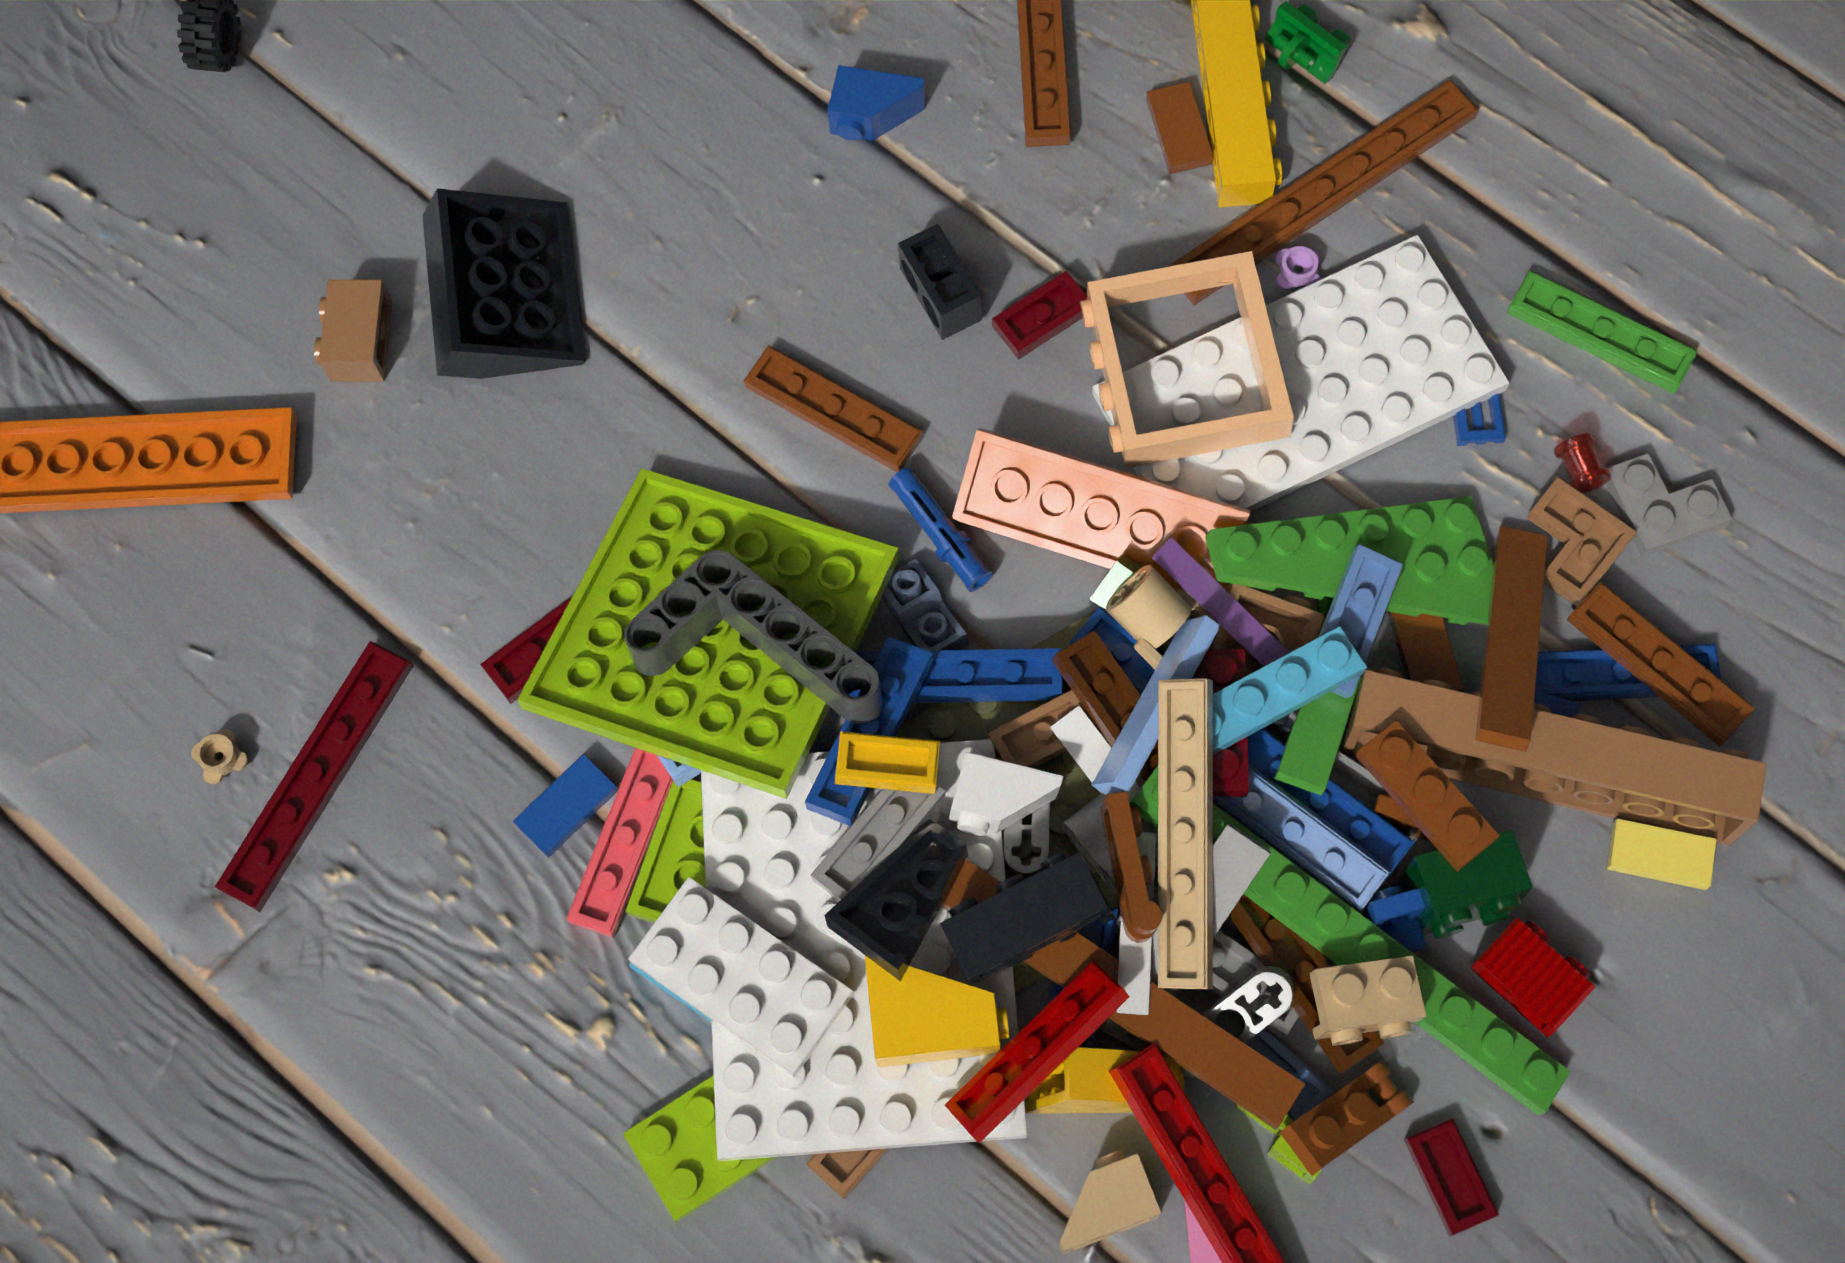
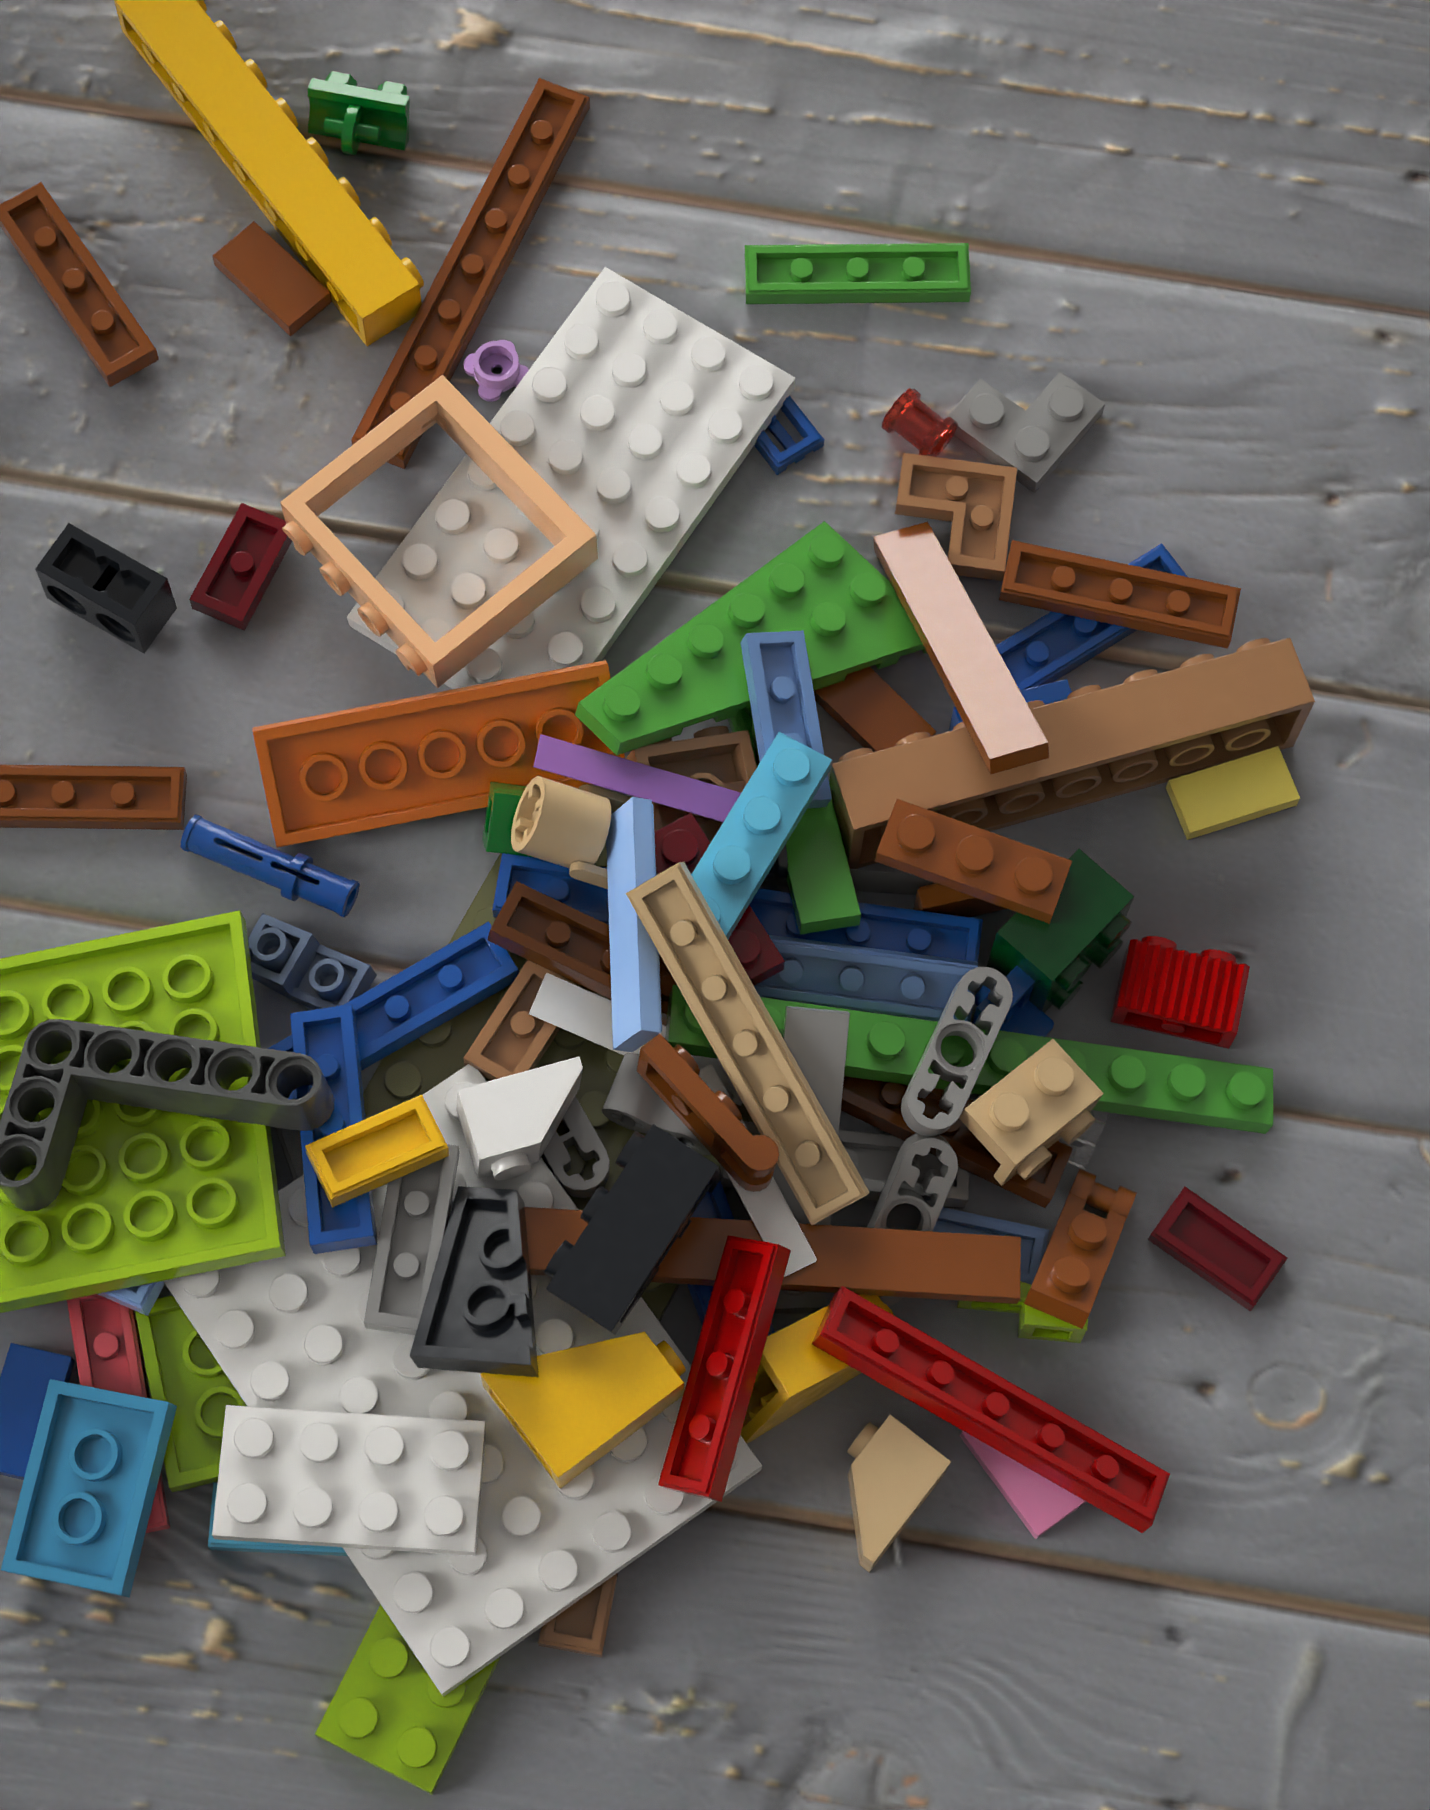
camera: 40 degrees left, 0 degrees up
none -> dark azure plate [1,1379,177,1598]
none -> light grey beam [901,967,1013,1136]

